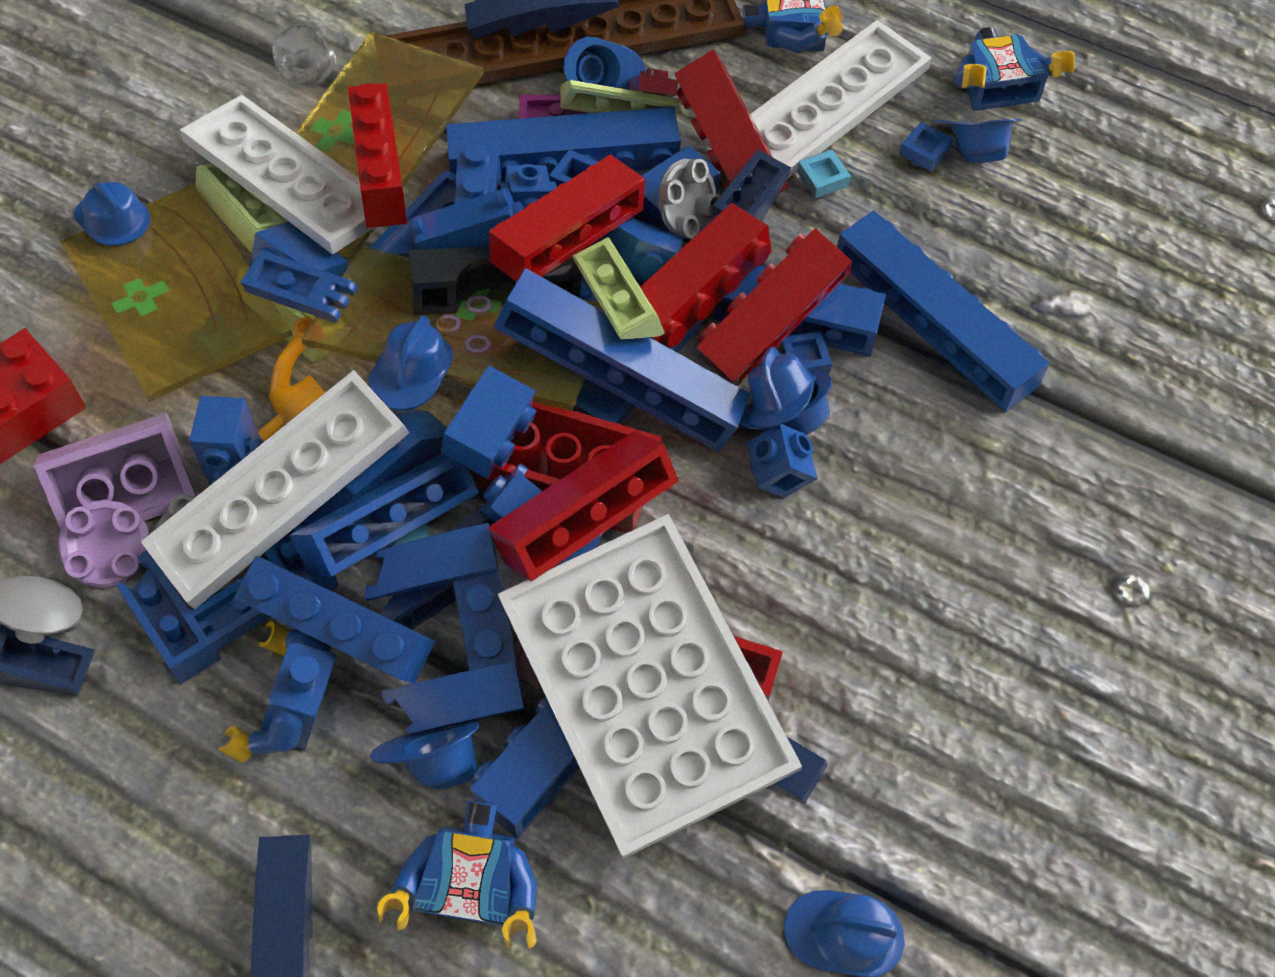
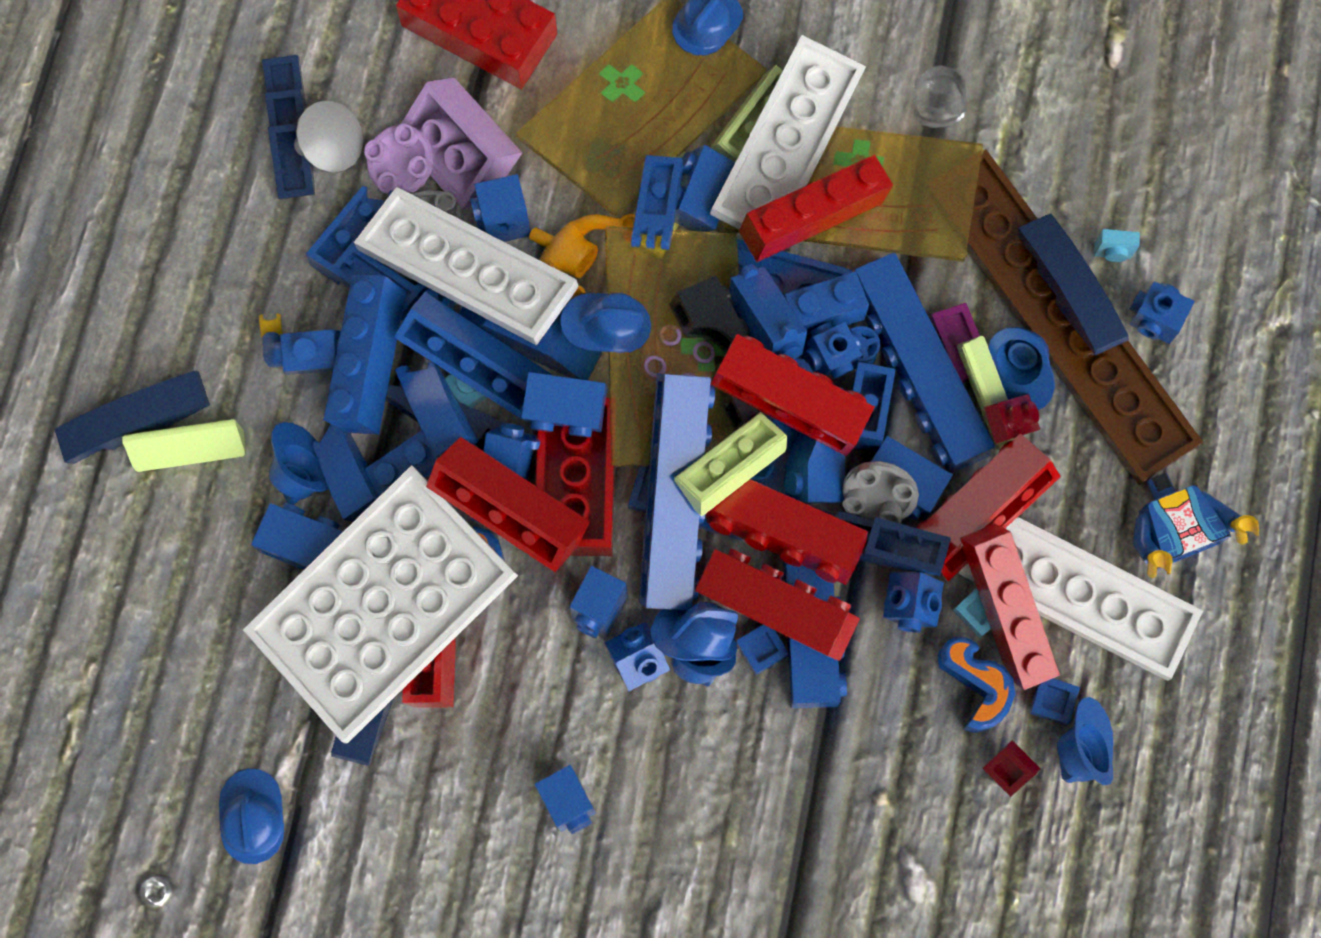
camera: 75 degrees right, 15 degrees up
torso [377,800,537,949] -> none
blue brick [837,210,1050,412] -> none
torso [954,27,1075,111] -> none
none -> yellowish green slope [122,419,246,472]
none -> blue brick [535,764,596,835]
none -> blue brick [569,566,628,638]
none -> blue brick [883,572,944,633]
none -> blue animal [938,636,1016,733]
none -> brick [960,524,1060,690]
none -> dark red plate [982,740,1041,797]

